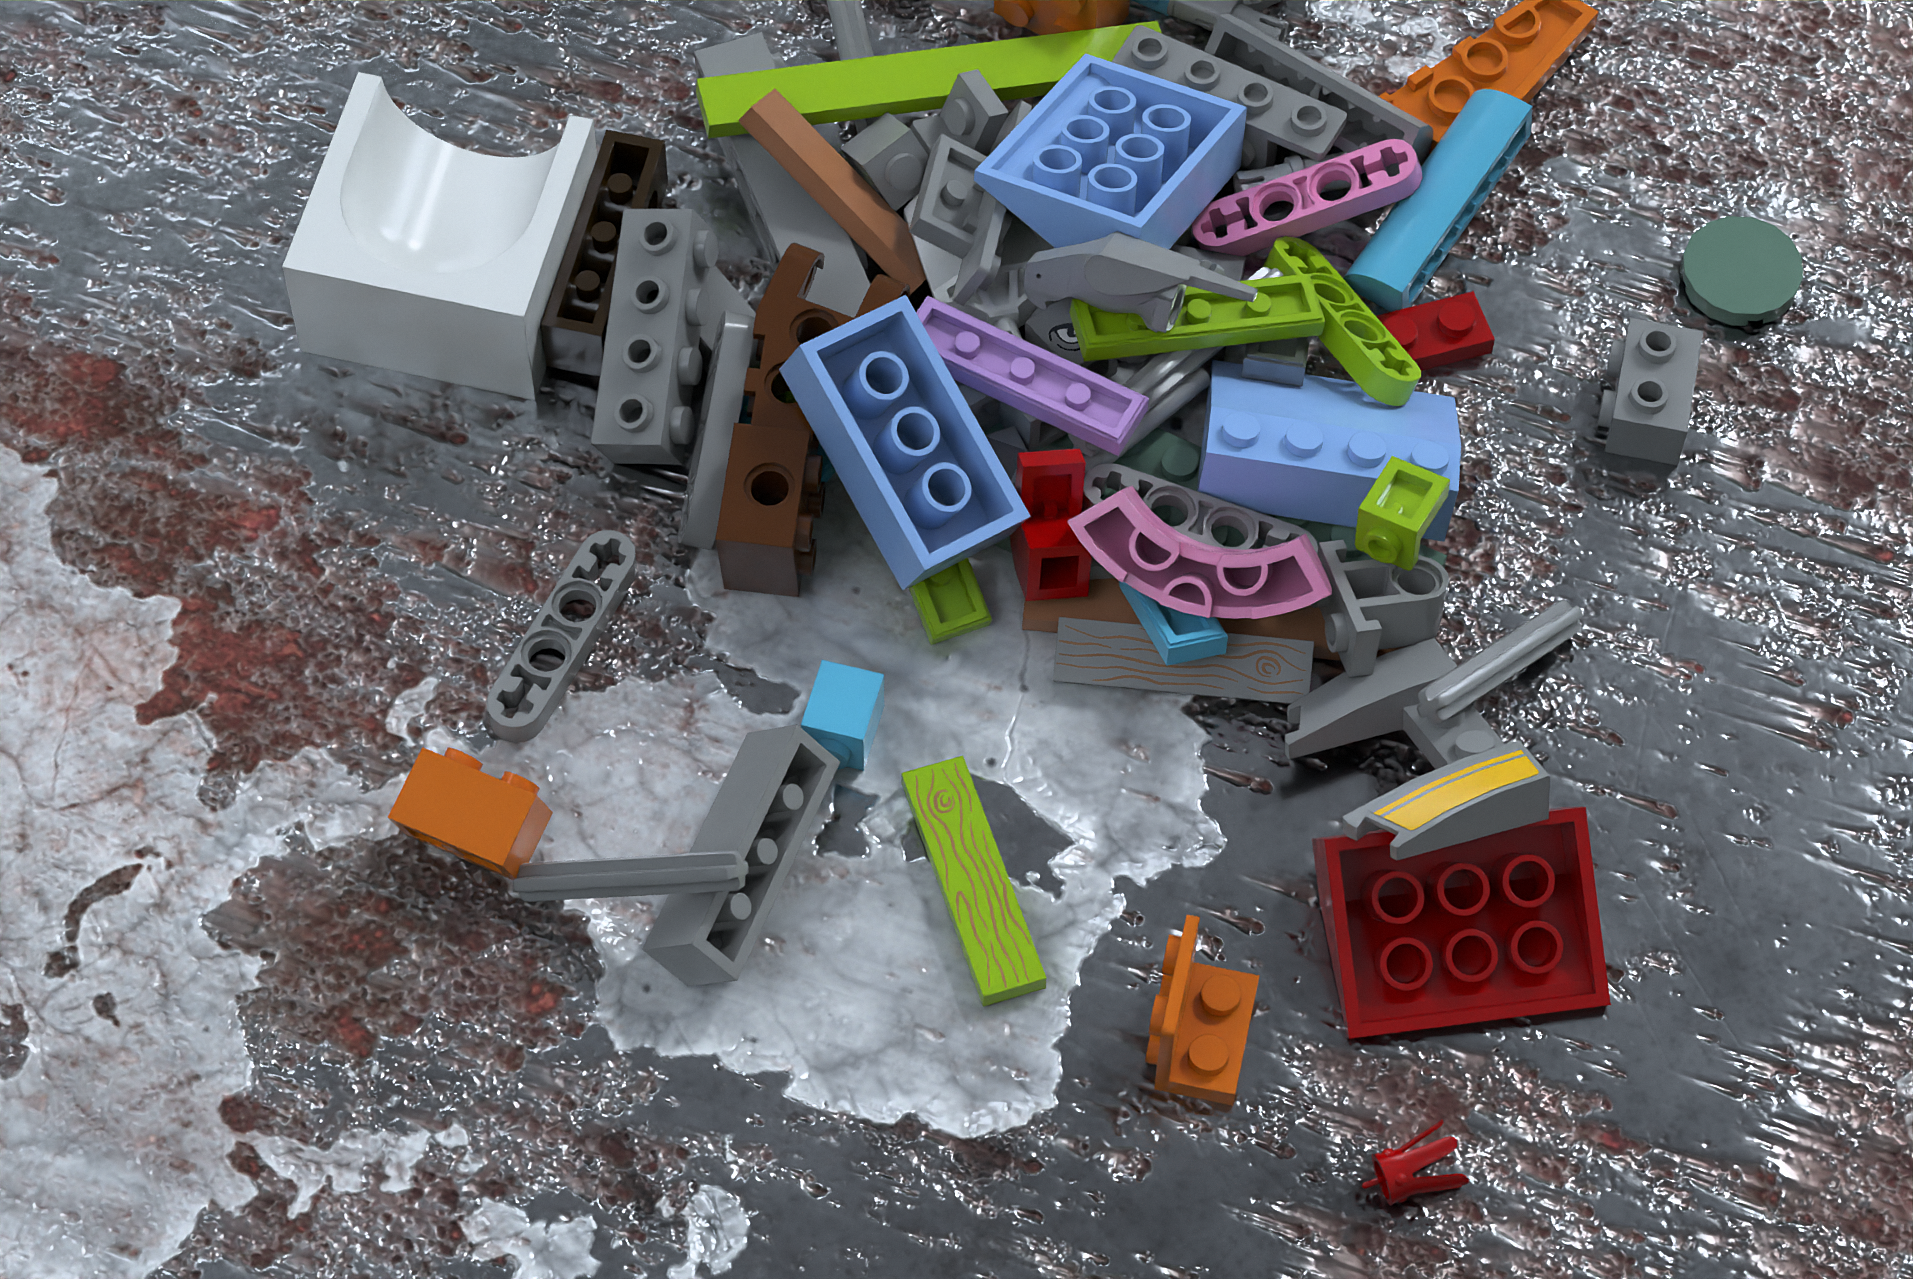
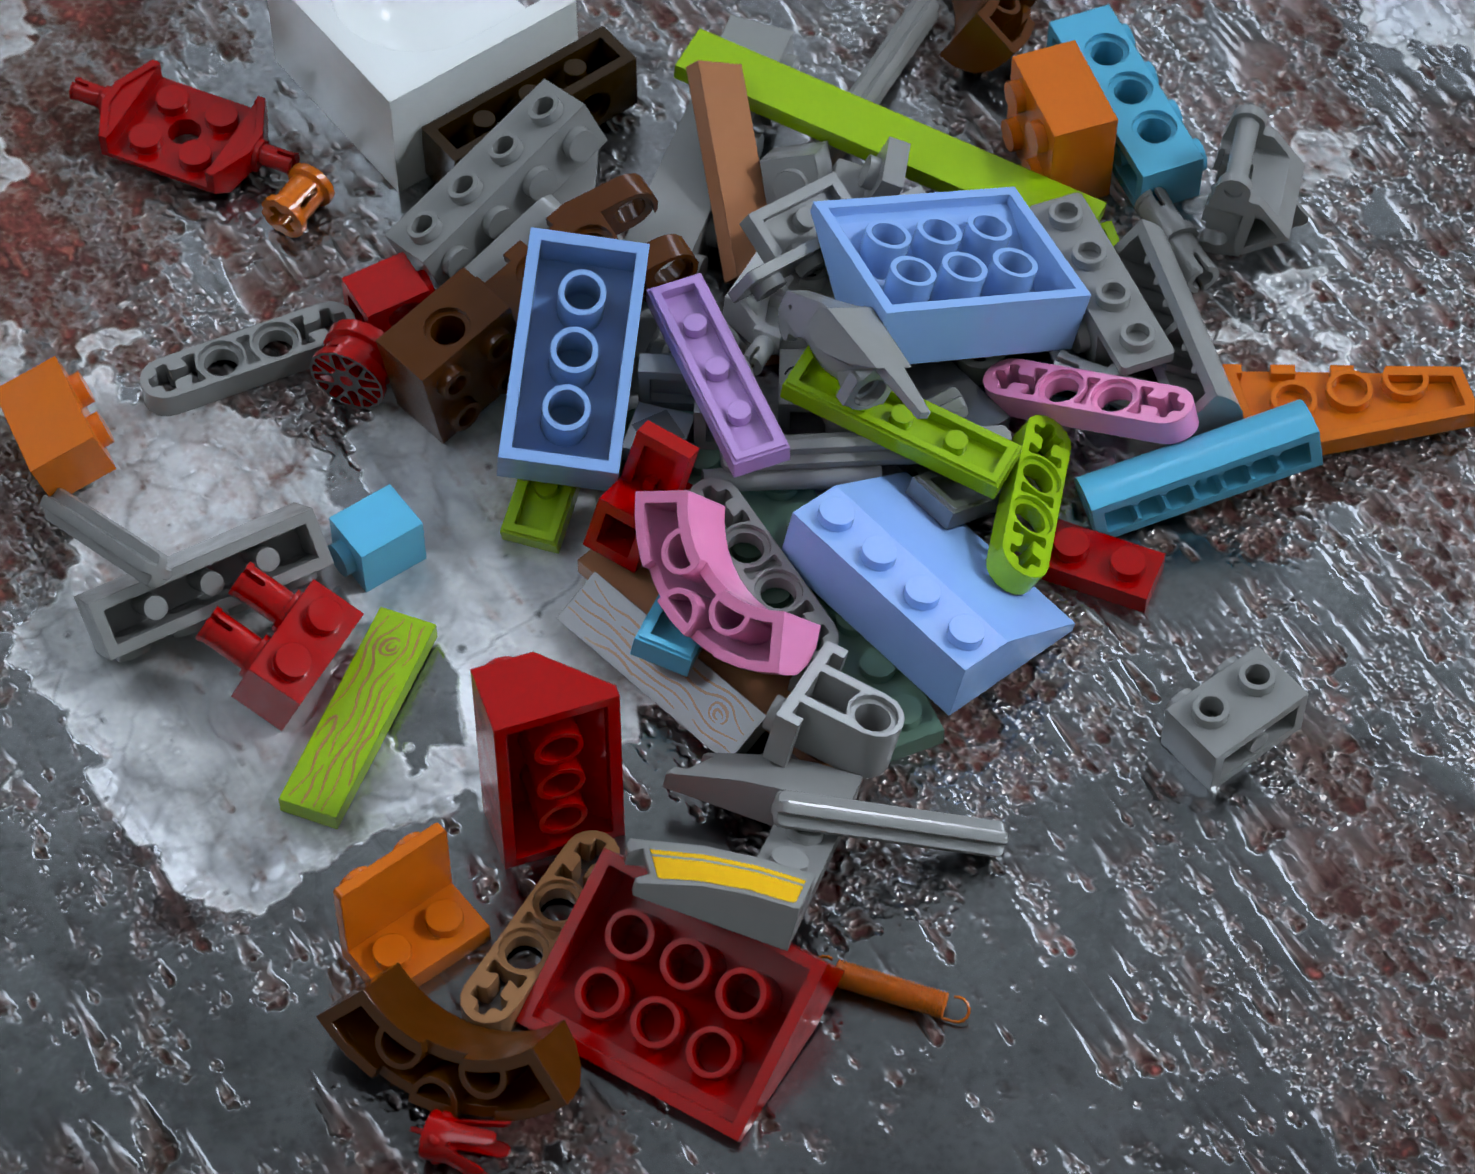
camera: 40 degrees right, 5 degrees down
lime bracket [1354,456,1450,571] -> none
sand green tile [1680,216,1803,326] -> none
none -> red plate [69,59,300,194]
none -> red brick [195,561,364,731]
none -> orange bush [262,163,335,238]
none -> red wheel [309,319,390,409]
none -> reddish brown brick [316,962,581,1121]
none -> red brick [341,252,435,333]
none -> medium nougat beam [460,830,620,1031]
none -> red slope [470,652,625,869]
none -> orange piece [818,955,971,1024]

